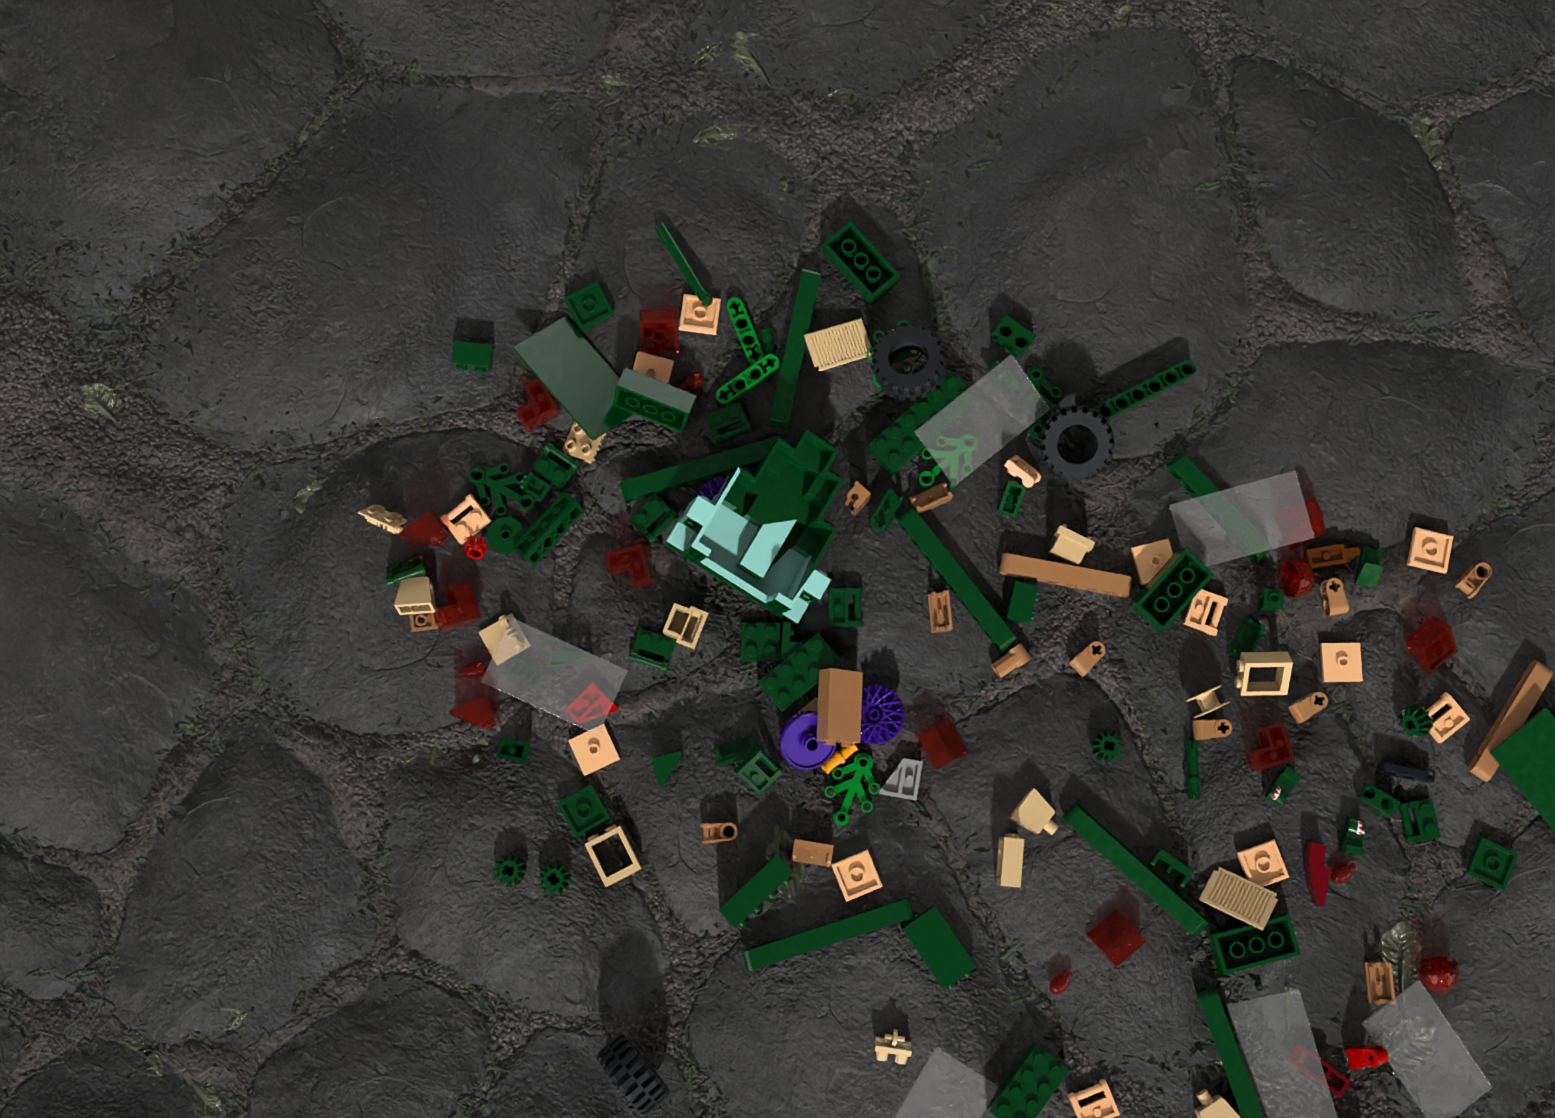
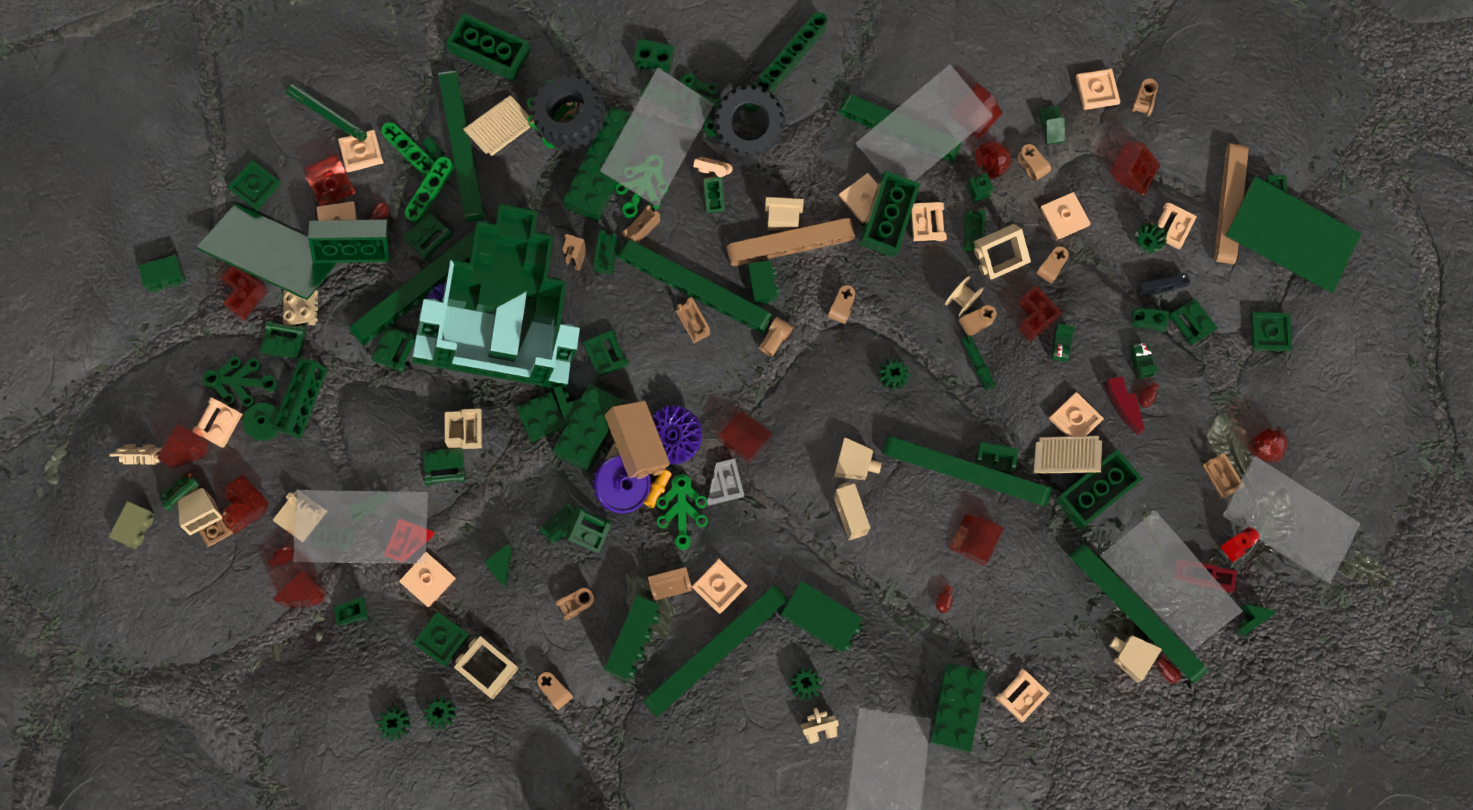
camera: 25 degrees left, 5 degrees down
red gear [463,534,488,560] -> none
dark green bracket [520,472,552,503] -> none
clear red brick [604,544,653,589] -> none
reddish brown hinge [1304,544,1360,569] -> none
none -> olive brick [109,501,154,549]
none -> medium nougat piece [537,672,573,710]
none -> dark green gear [789,666,823,700]

